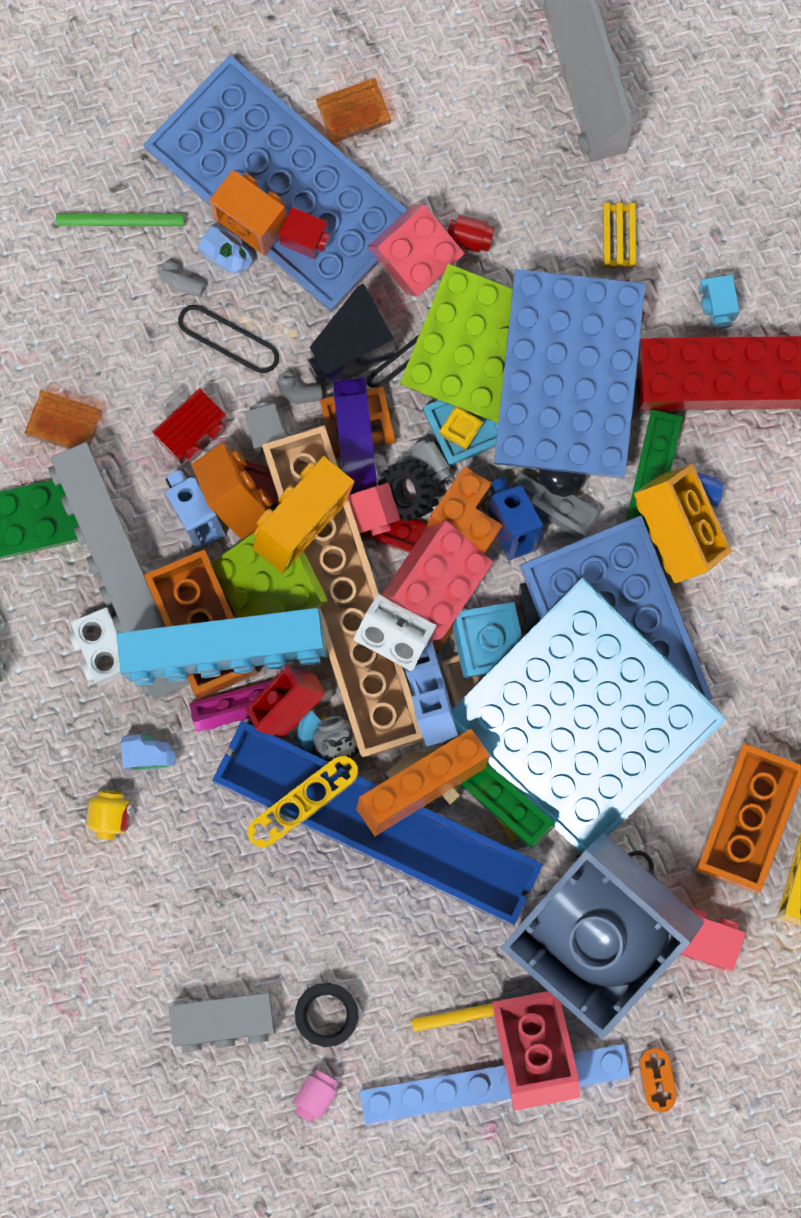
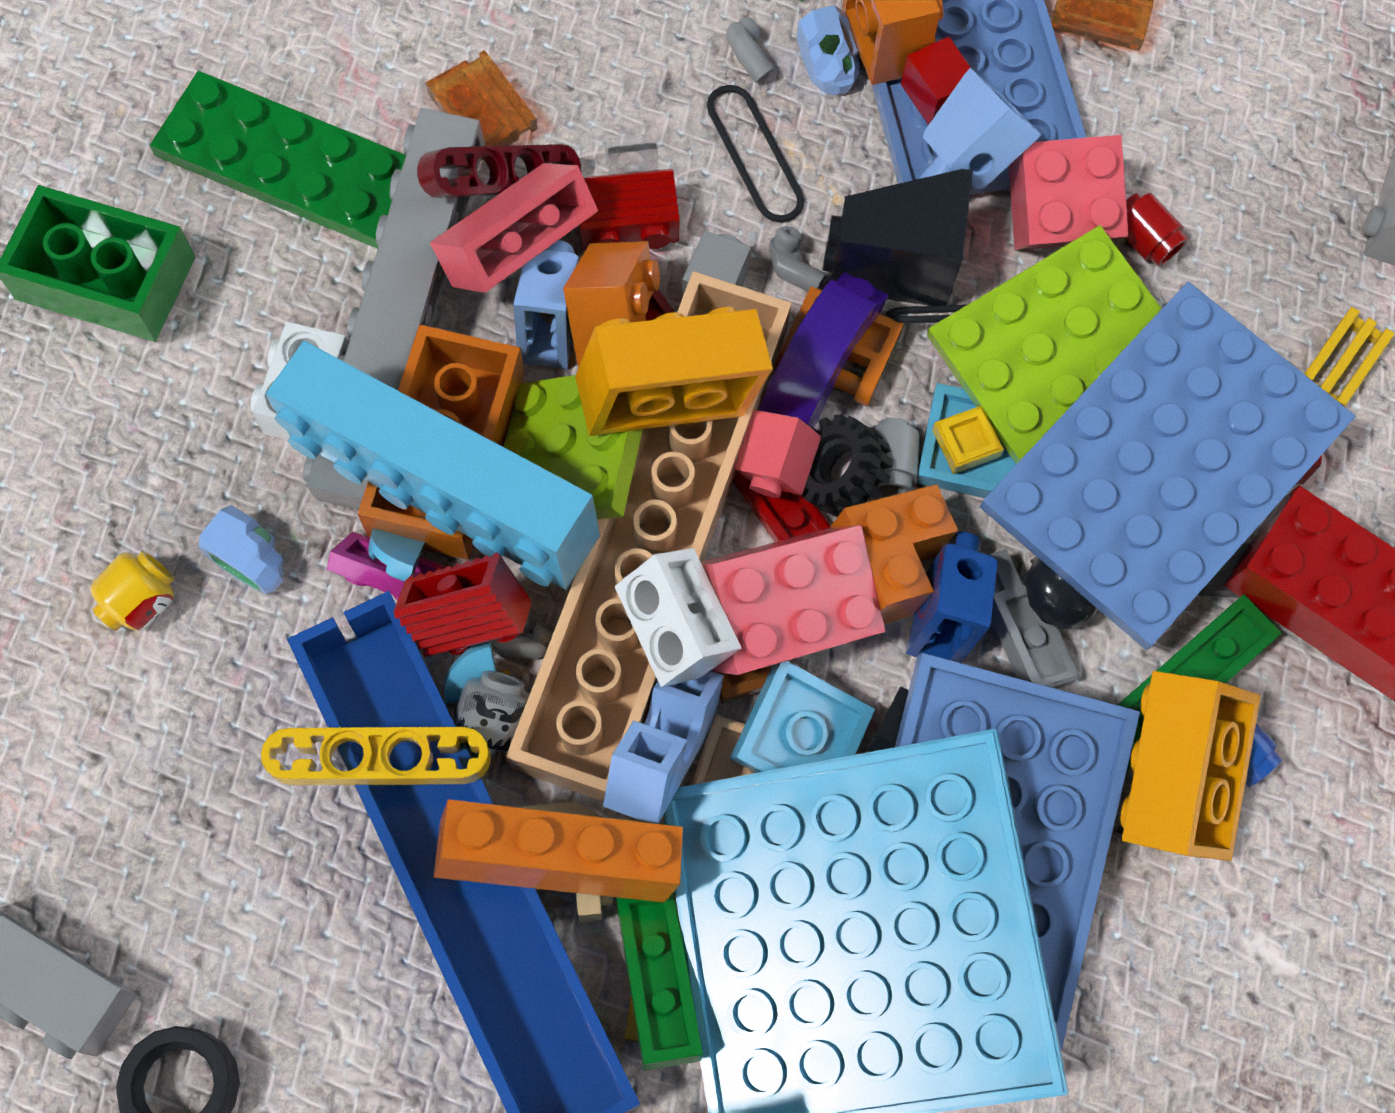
camera: 30 degrees right, 10 degrees down
none -> medium azure tile [368,528,425,582]
none -> dark red beam [417,144,581,198]
none -> coral brick [429,163,598,293]
none -> light blue torso [920,68,1042,189]

